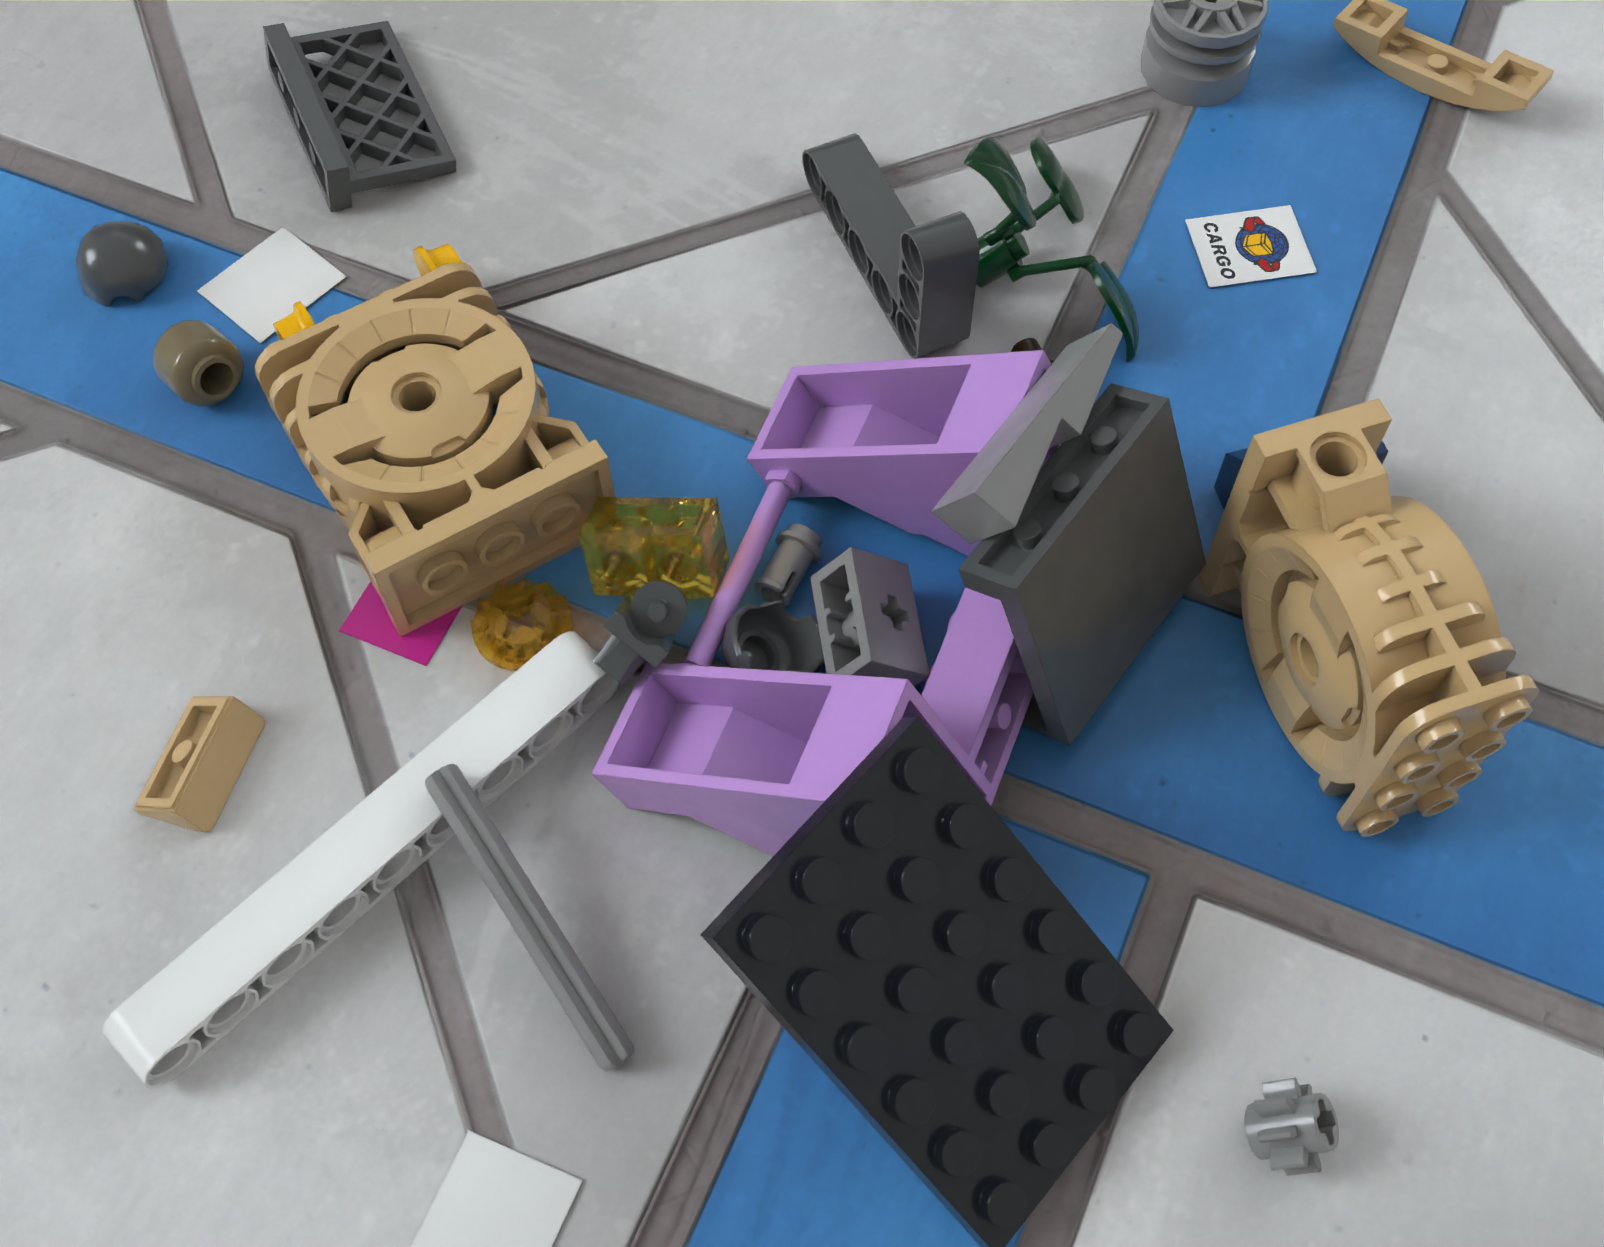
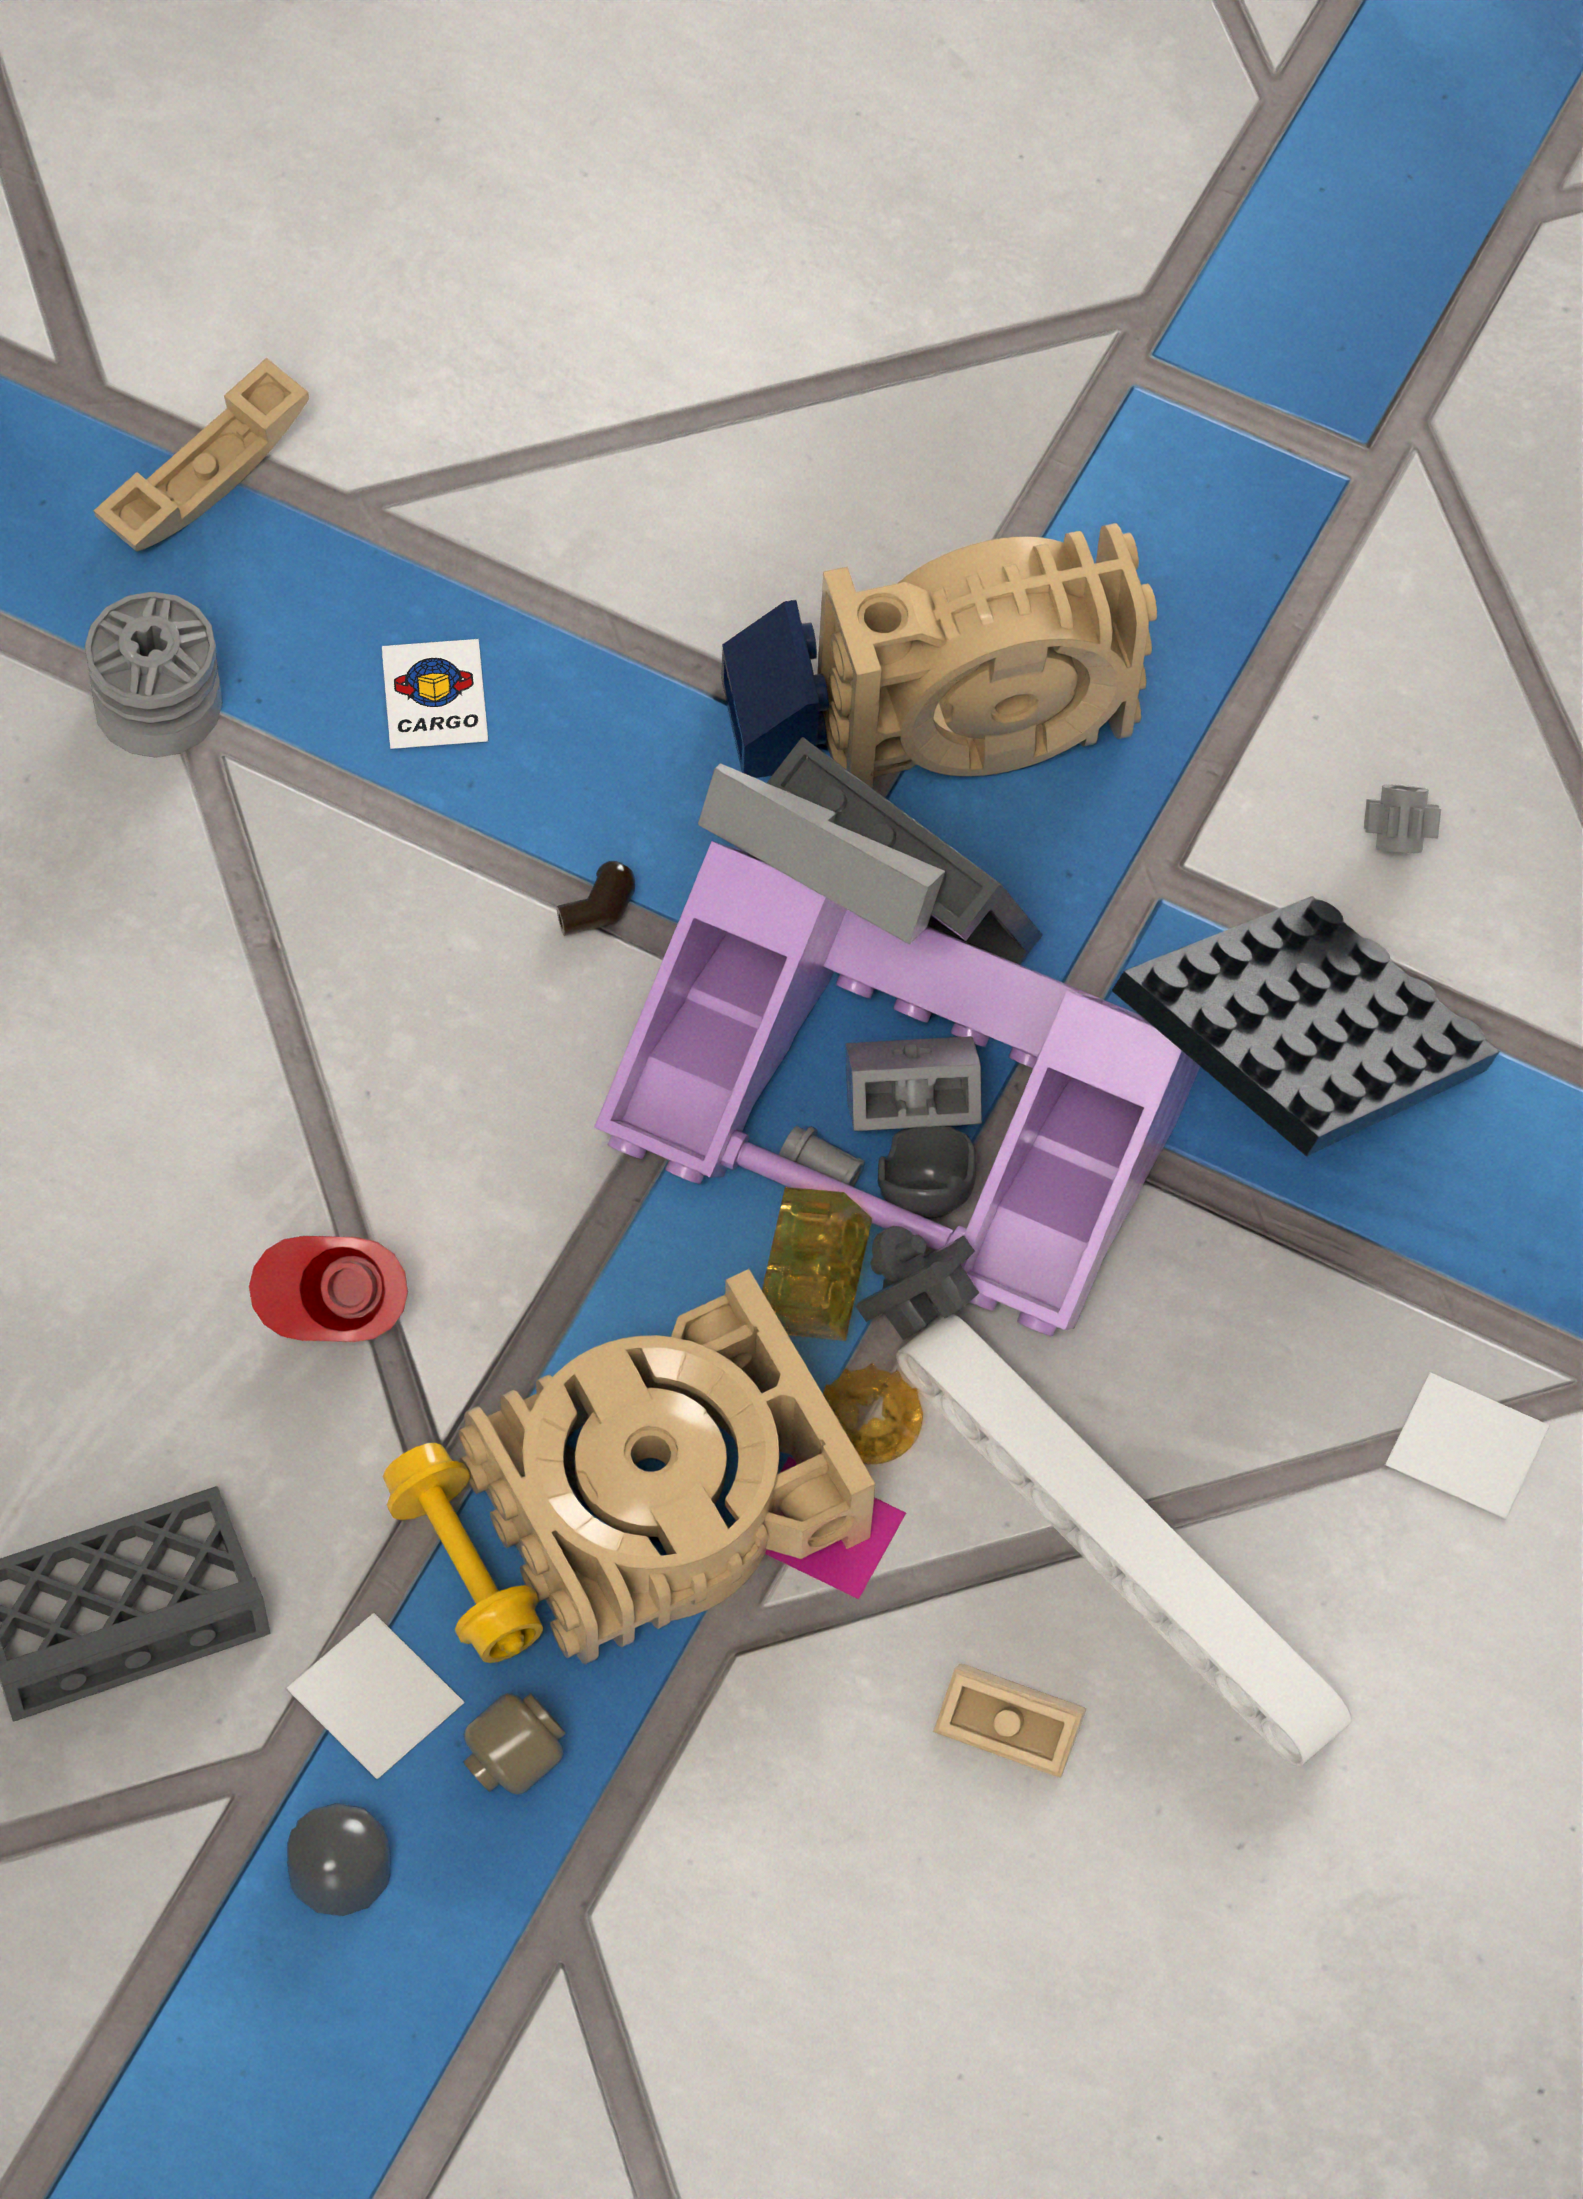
camera: 90 degrees left, 0 degrees up
light grey axle [425,763,634,1072] -> none
dark grey beam [802,133,980,359] -> none
dark green plant [964,137,1139,362] -> none
none -> red piece [249,1236,408,1342]

